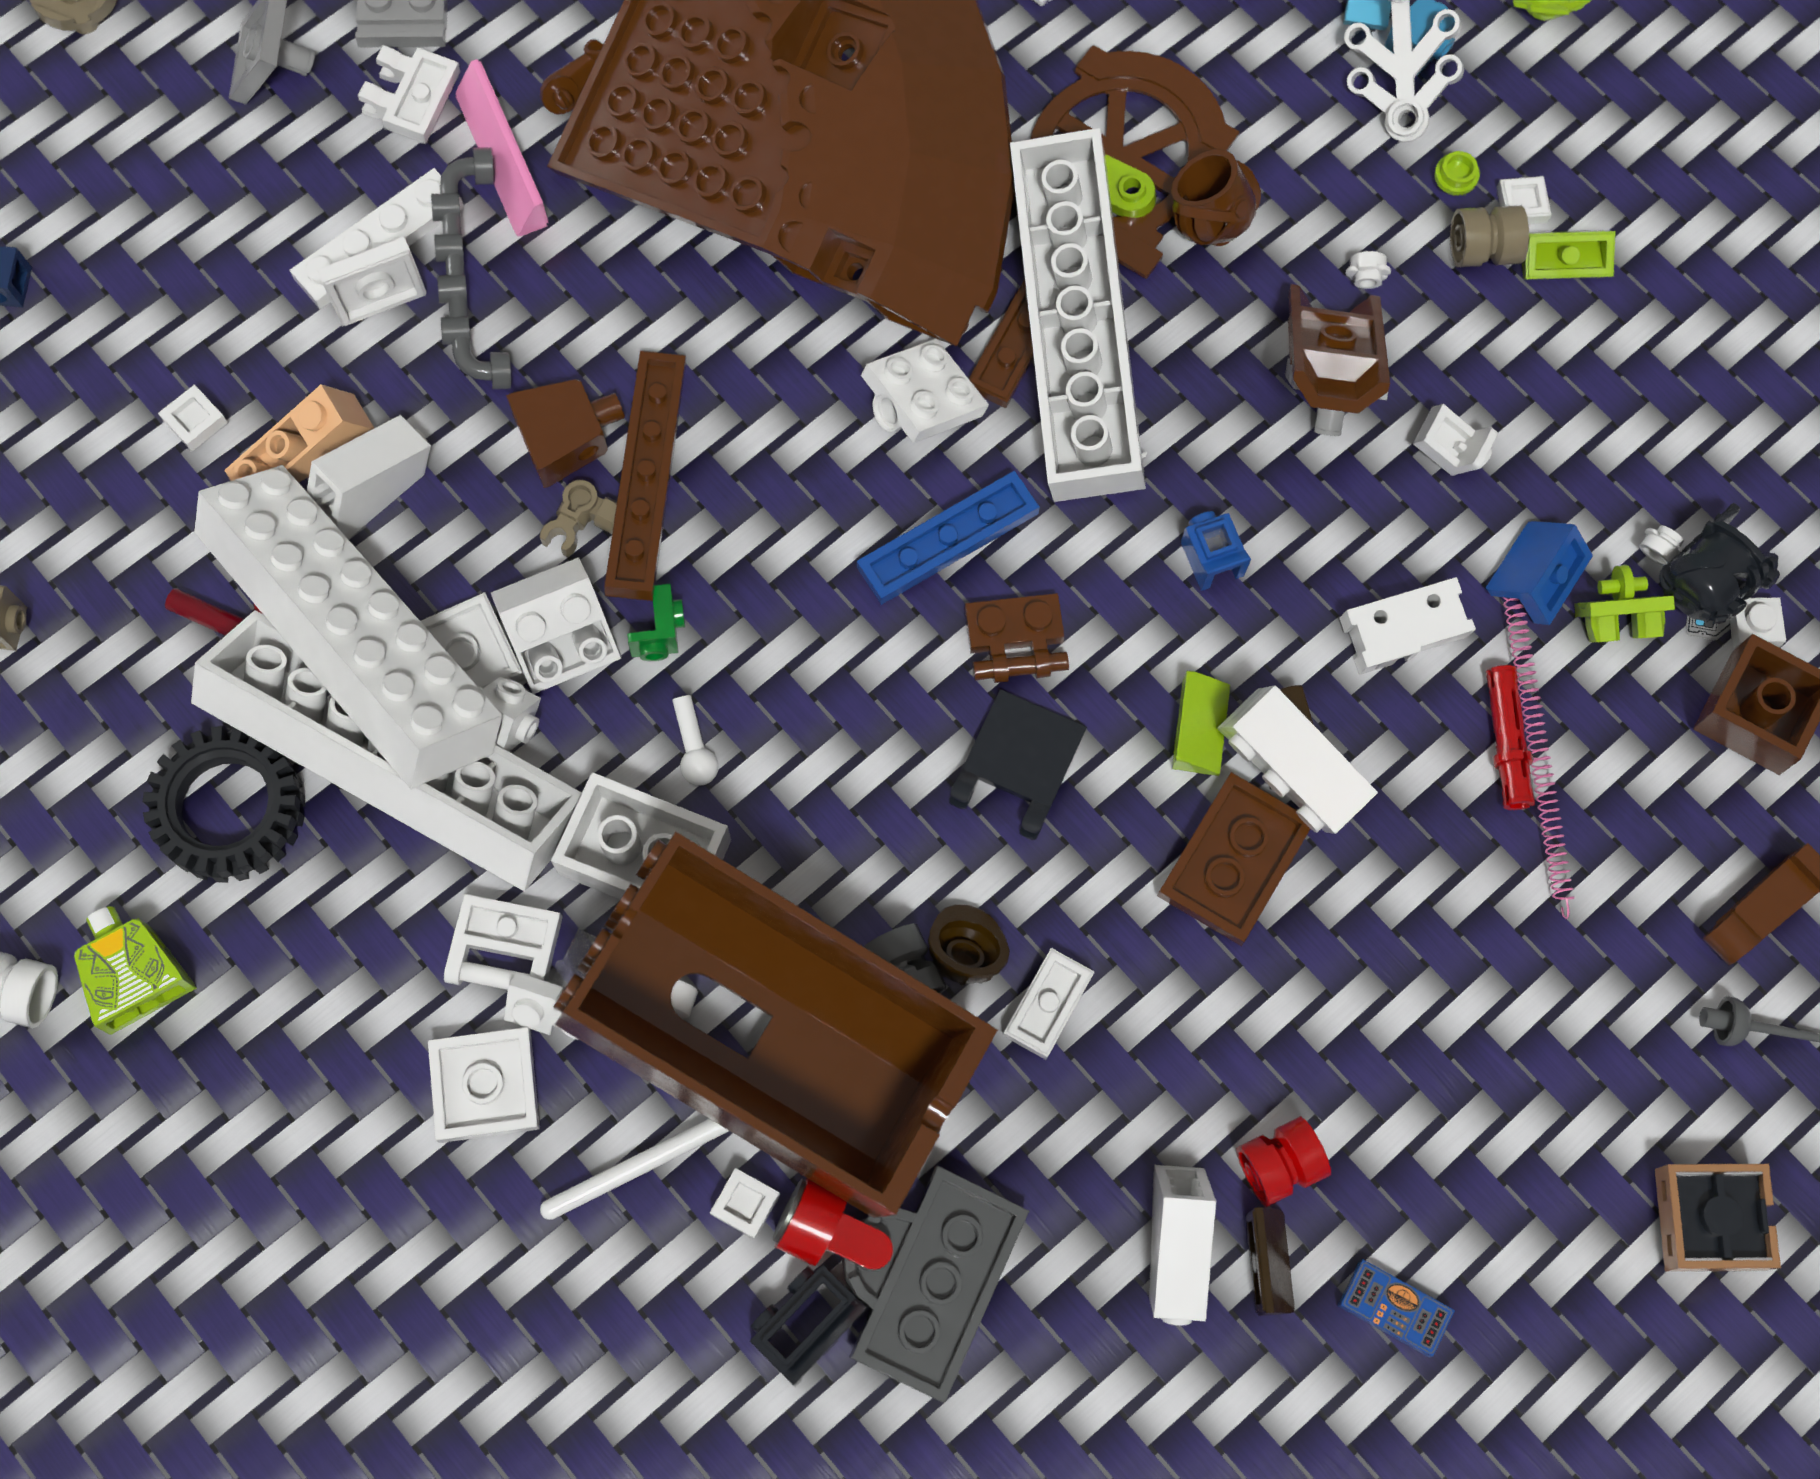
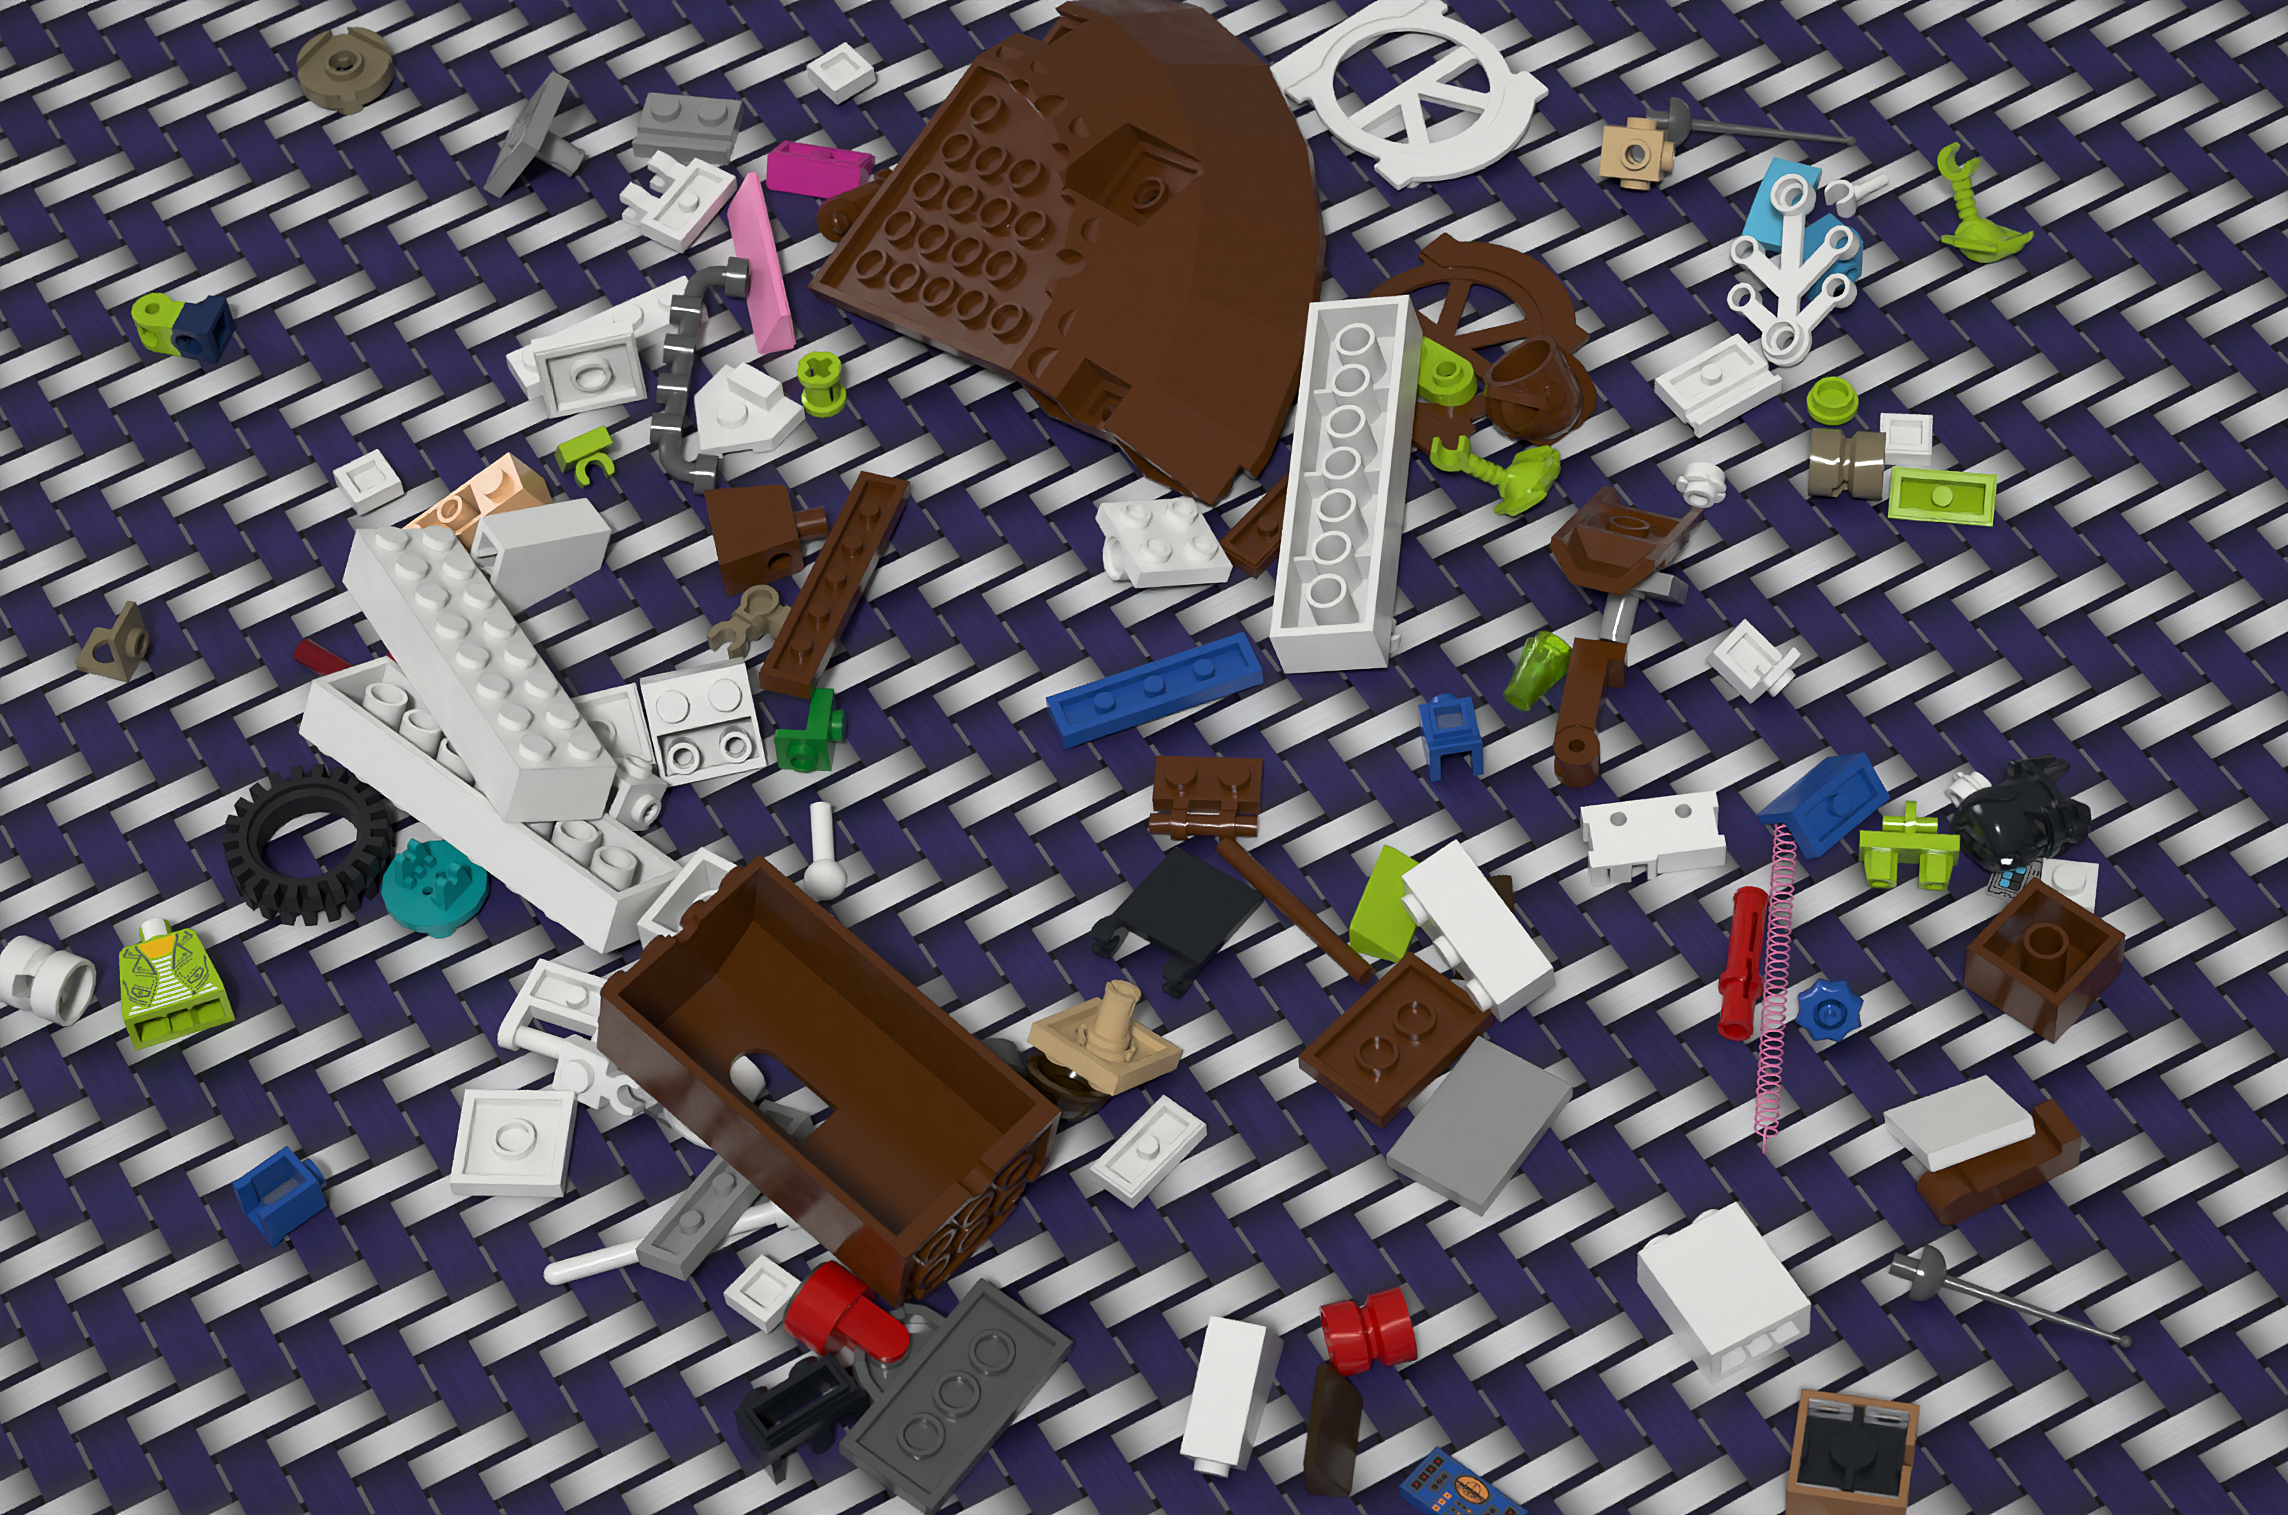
camera: 20 degrees right, 20 degrees down
none -> blue window [231,1146,327,1249]
none -> teal plate [381,838,491,939]
none -> lime tile [554,425,614,490]
none -> light grey plate [635,1099,814,1281]
none -> white plate [694,362,806,459]
none -> dark pink slope [766,140,875,199]
none -> lime bush [797,351,847,418]
none -> tan plate [1027,980,1183,1096]
none -> reddish brown bar [1216,837,1375,985]
none -> light grey tile [1386,1036,1573,1217]
none -> lime piece [1429,436,1561,517]
none -> clear neon green cone [1503,631,1572,712]
none -> reddish brown leg [1553,638,1628,788]
none -> white brick [1637,1202,1811,1385]
none -> white plate [1655,333,1782,438]
none -> blue piece [1795,978,1864,1042]
none -> white tile [1883,1075,2036,1172]

